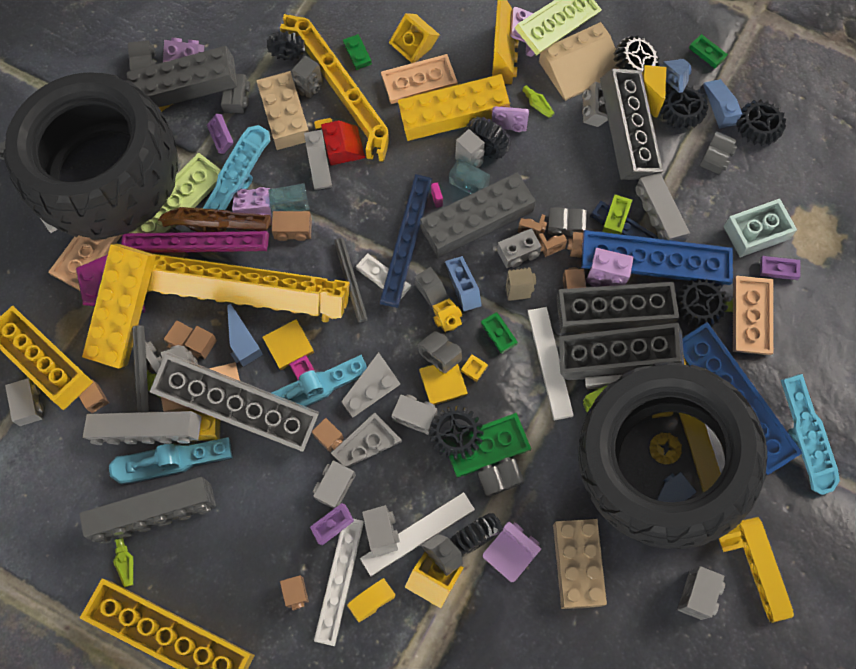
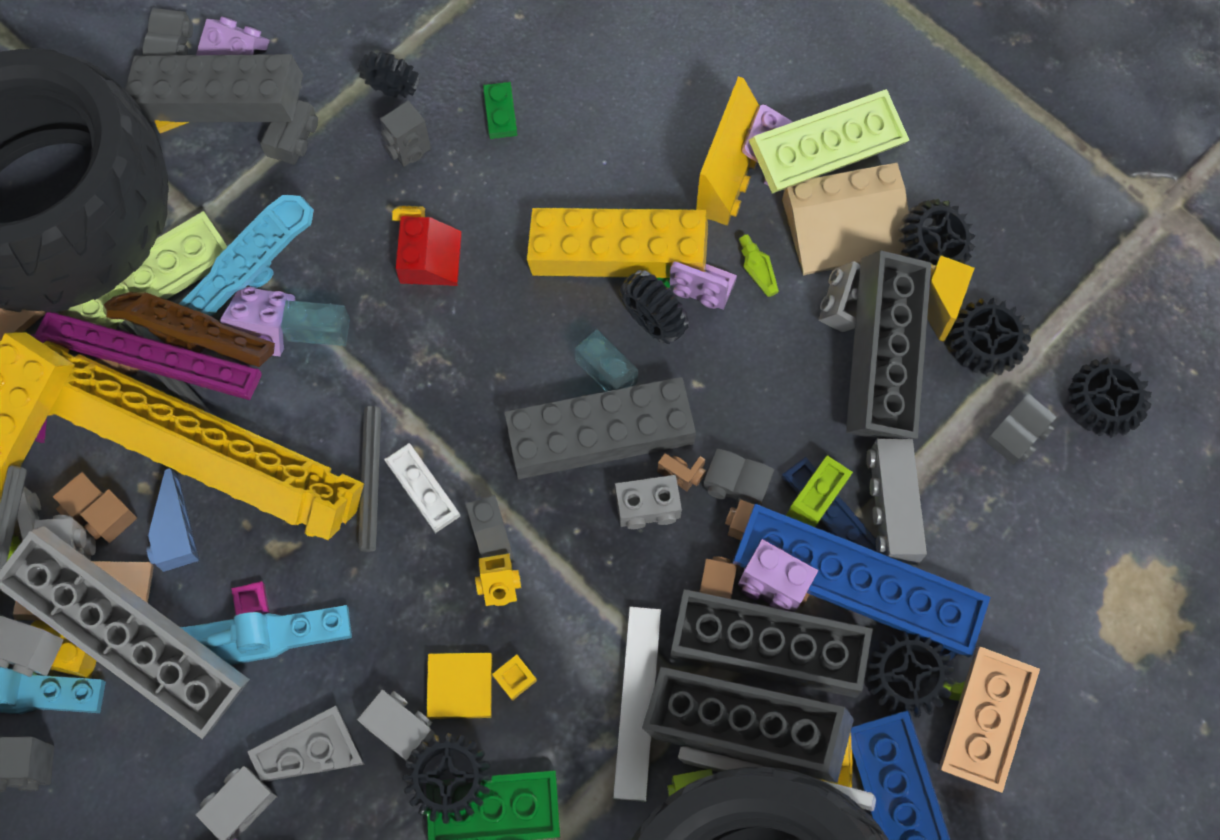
camera: 15 degrees right, 0 degrees up
medium lavender plate [207,114,234,154] -> none
tan brick [256,71,309,150] -> none
yellow tile [263,319,315,371] -> none
medium nougat brick [272,211,312,241] -> none
yellow piece [280,14,389,162] -> none
light grey slope [304,130,332,190] -> none
medium nougat brick [312,418,344,452] -> none
light grey wing [341,352,400,418] -> none
dark blue tile [380,174,433,308] -> none
light nougat plate [381,54,458,104] -> none
yellow slope [389,13,440,63] -> none
dark grey brick [418,331,462,373] -> none
dark pink tile [431,182,443,208] -> none
medium blue slope [445,256,482,311] -> none
light grey brick [455,129,485,172] -> none
green plate [481,312,518,354] -> none
dark tan brick [506,267,536,301] -> none
medium nougat bracket [538,233,567,257] -> none
medium blue slope [663,59,691,93] -> none
green plate [689,34,728,69] -> none
medium blue slope [703,79,742,129] -> none
light aqua brick [723,199,797,258] -> none
medium lavender plate [760,256,800,280] -> none

